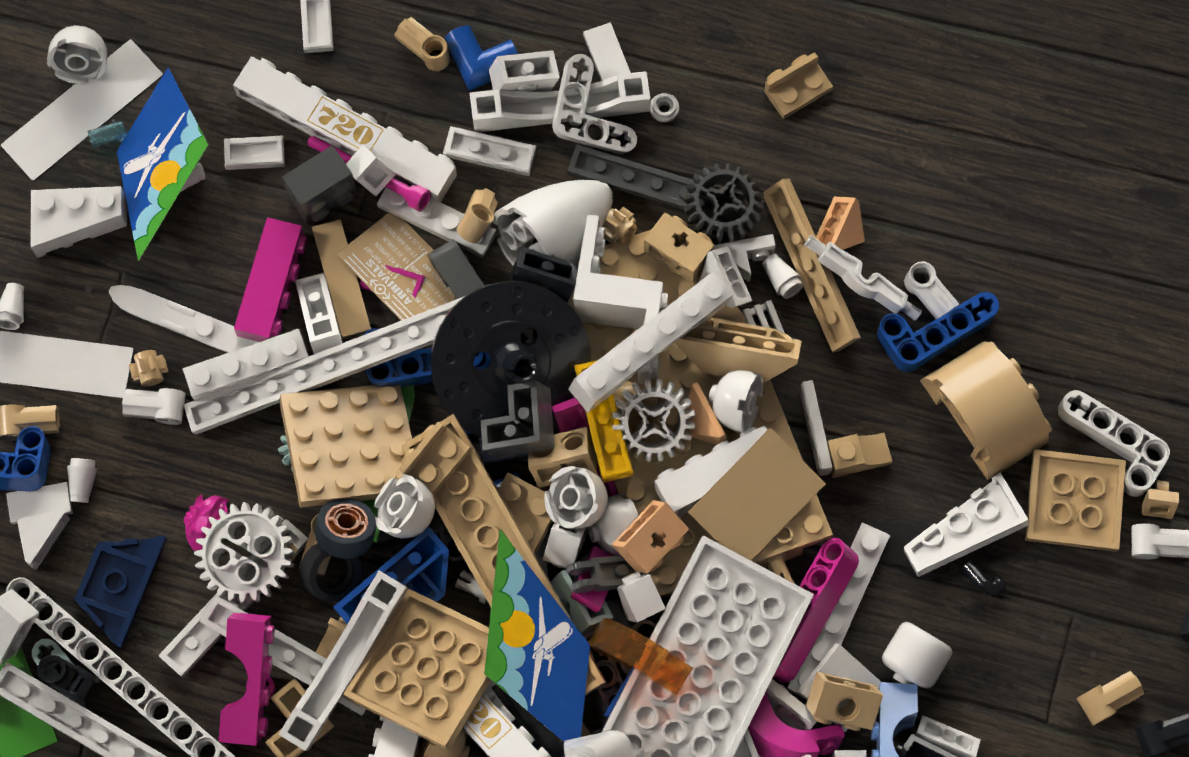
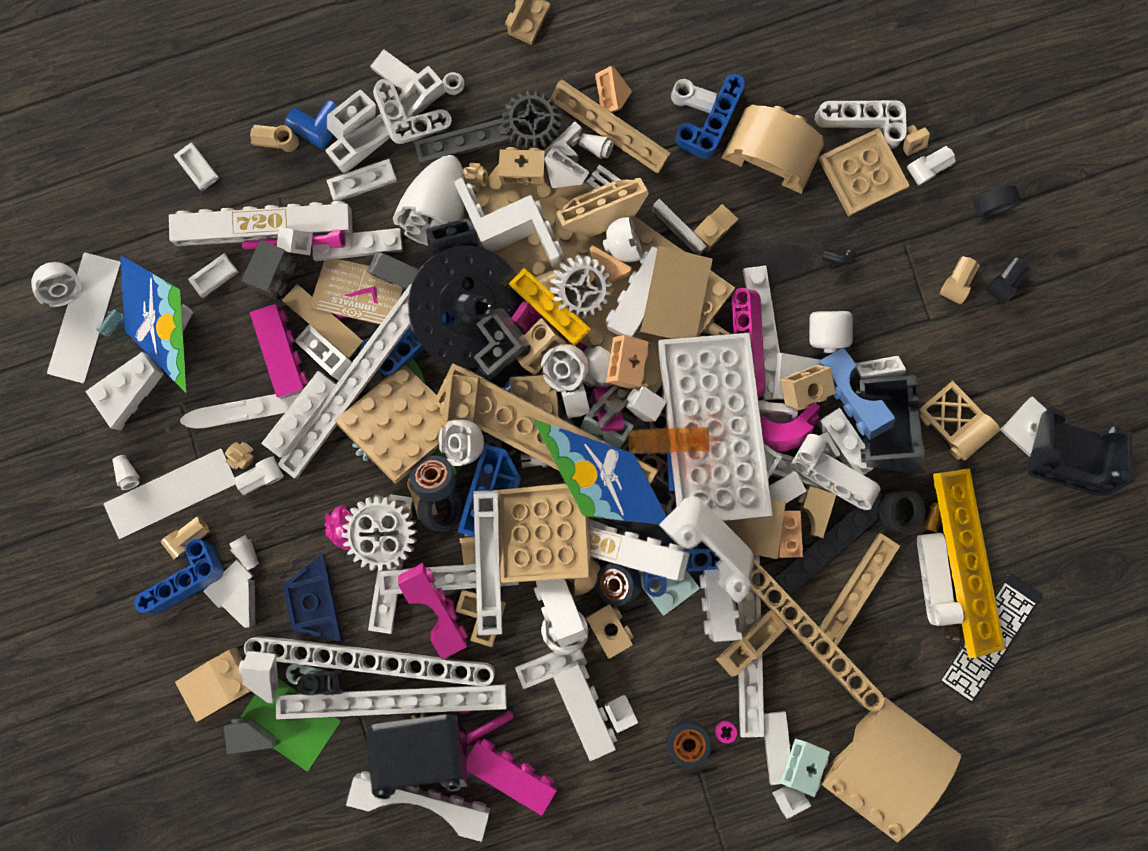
camera: 30 degrees left, 10 degrees up
tan piece [457,188,498,243] -> none
white arch [568,271,733,413] -> none
white piece [804,235,922,321] -> none
white wing [904,472,1029,577] -> none

